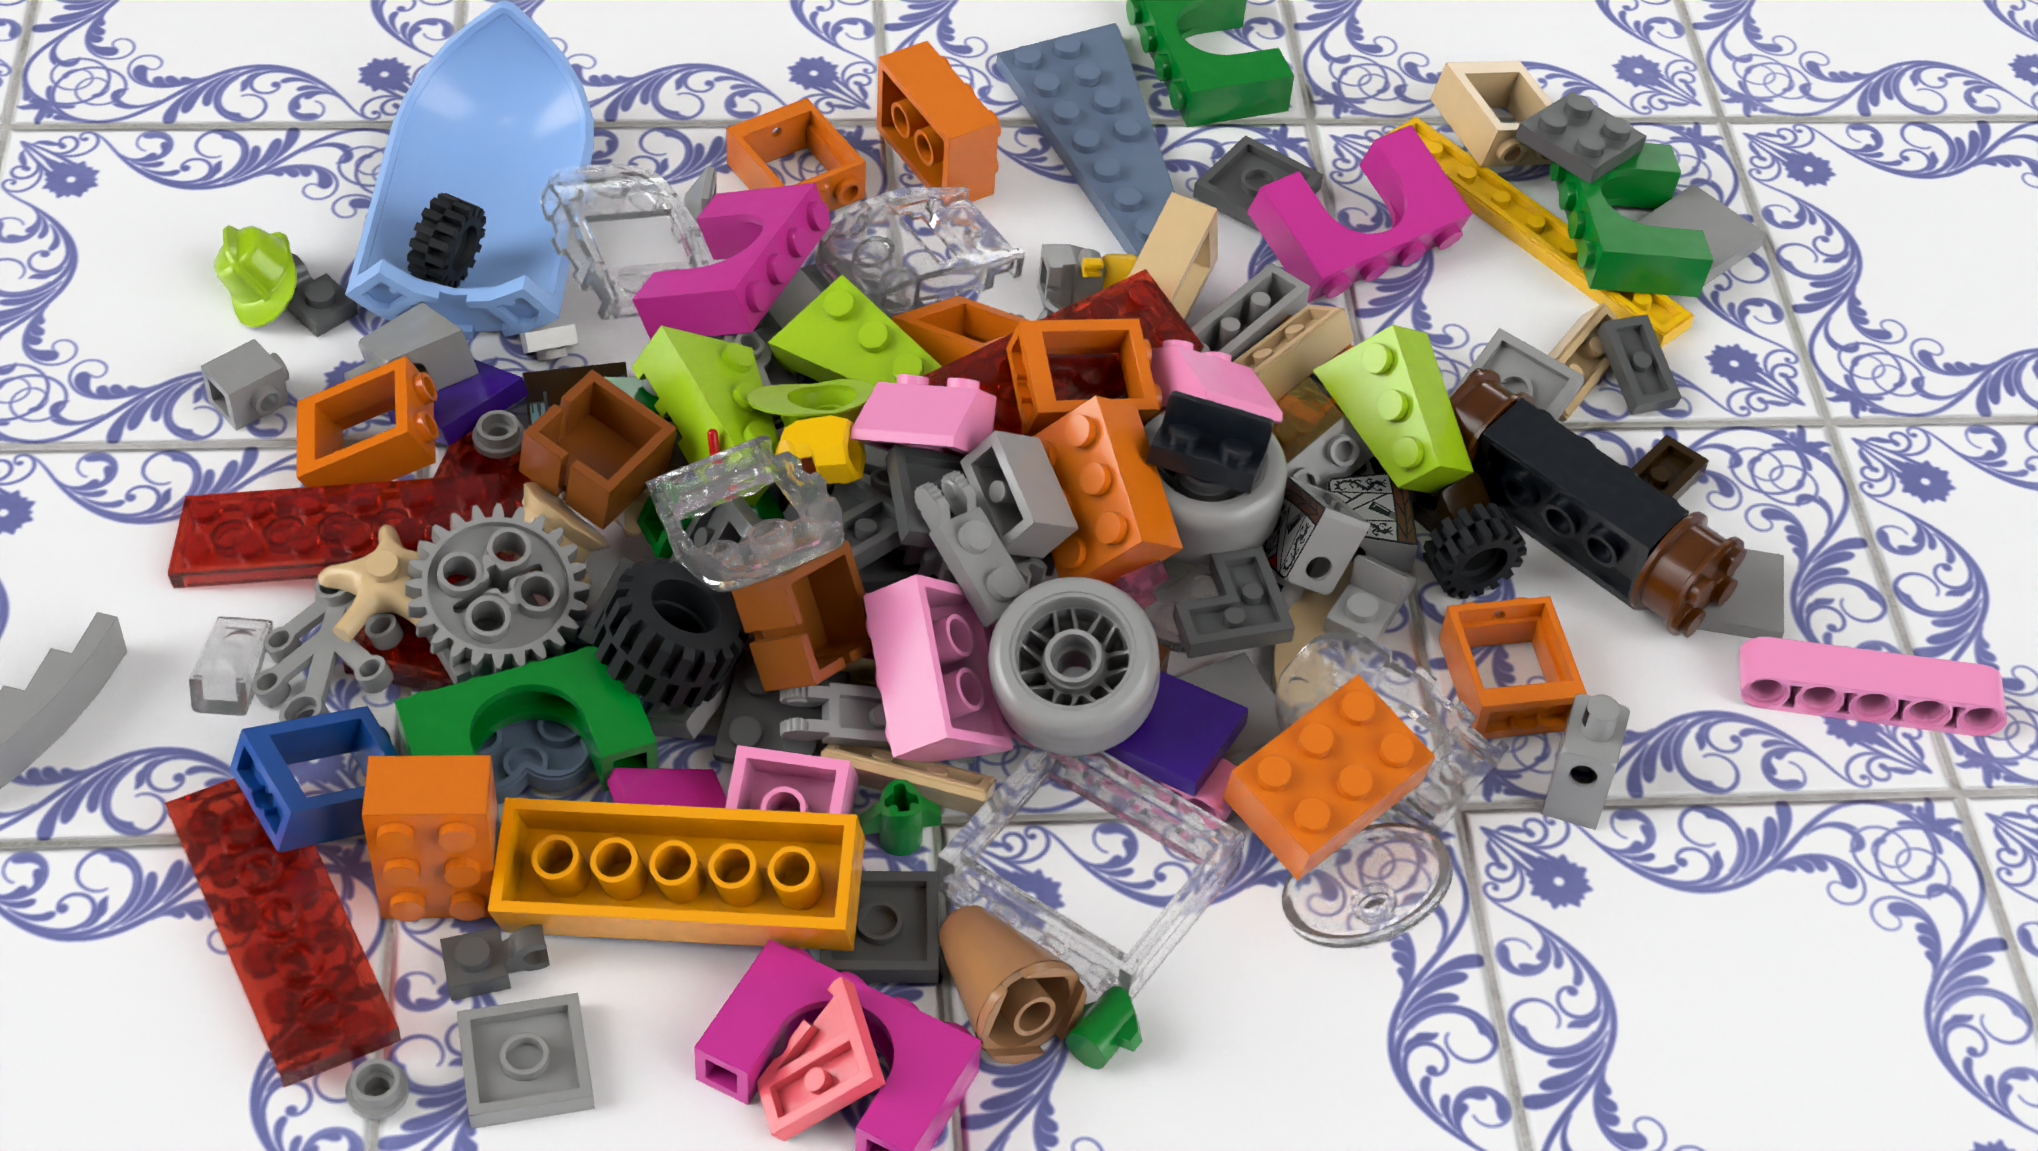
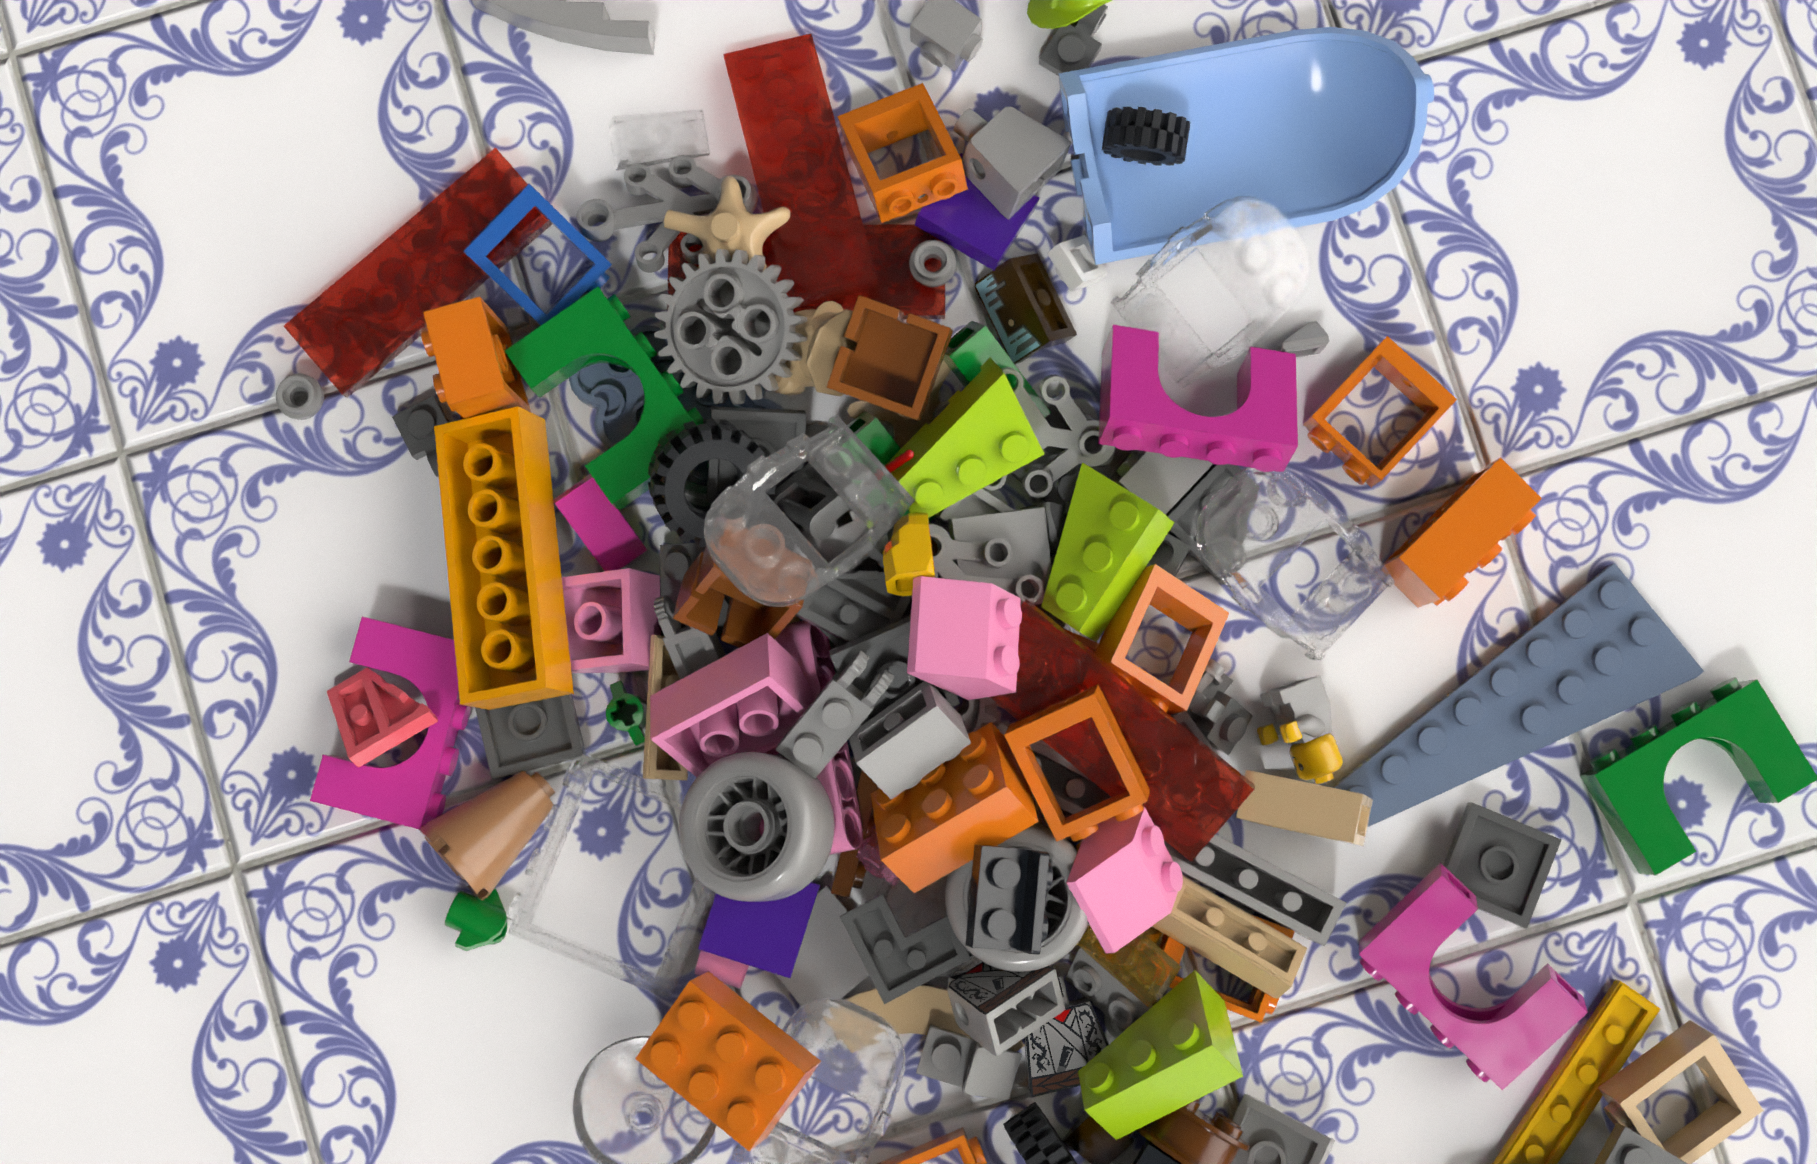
camera: 85 degrees right, 35 degrees up
light grey tile [457,993,595,1129] -> none
lime piece [747,379,874,428] -> none

